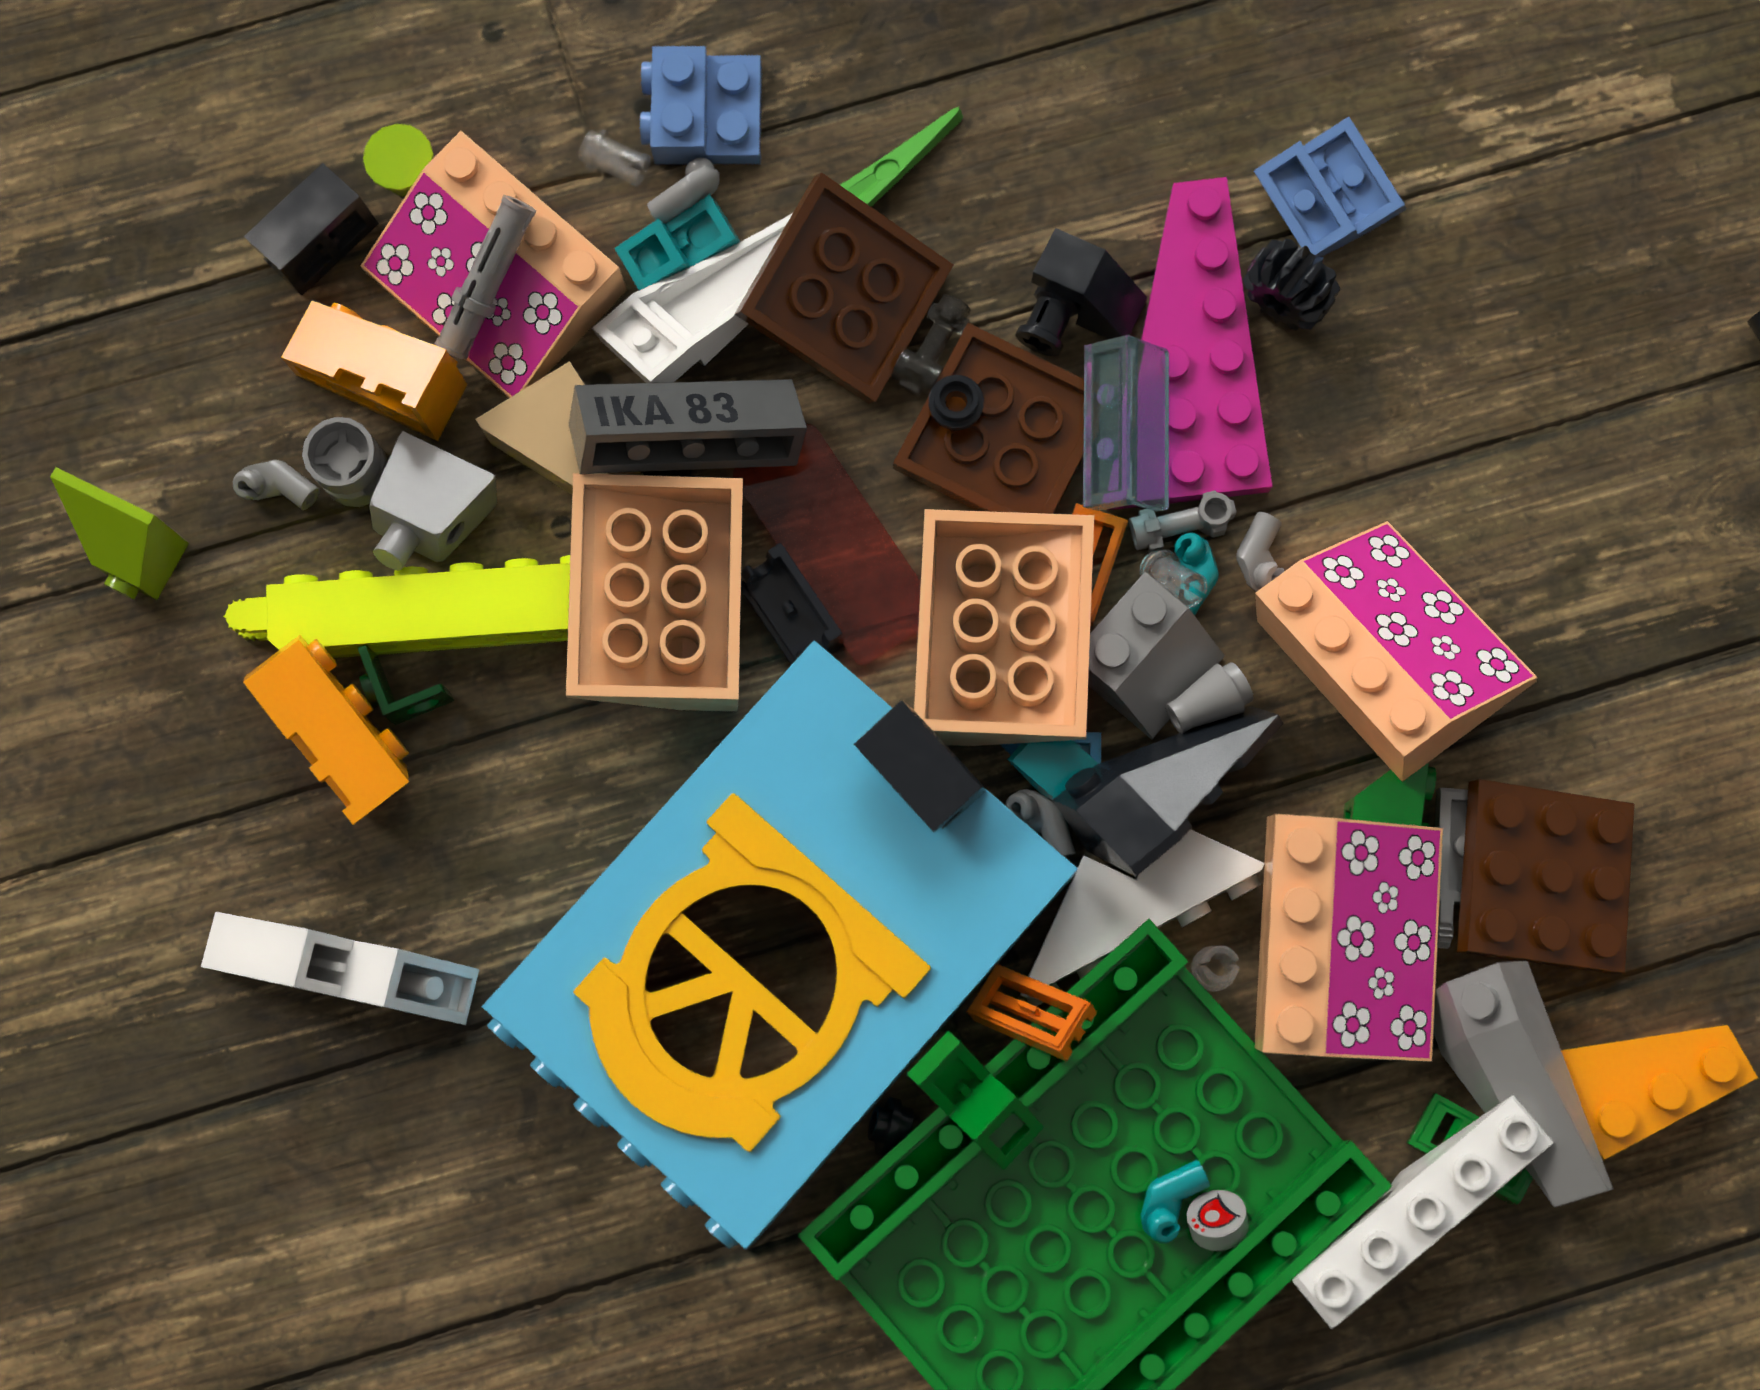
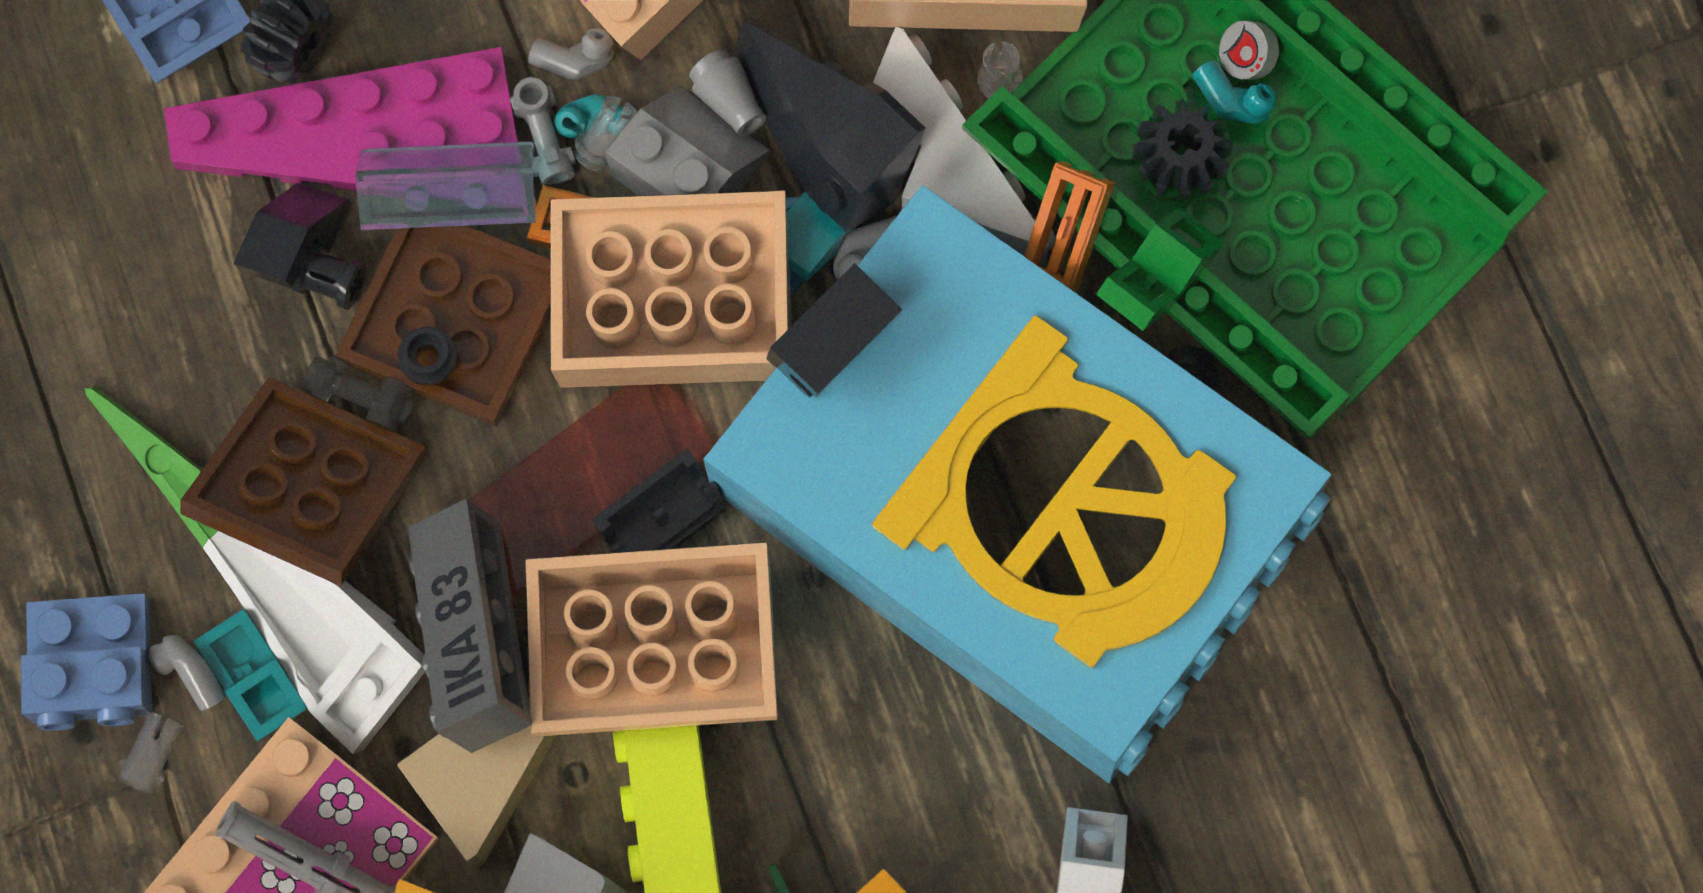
camera: 95 degrees left, 5 degrees down
none -> black gear [1132,98,1233,202]

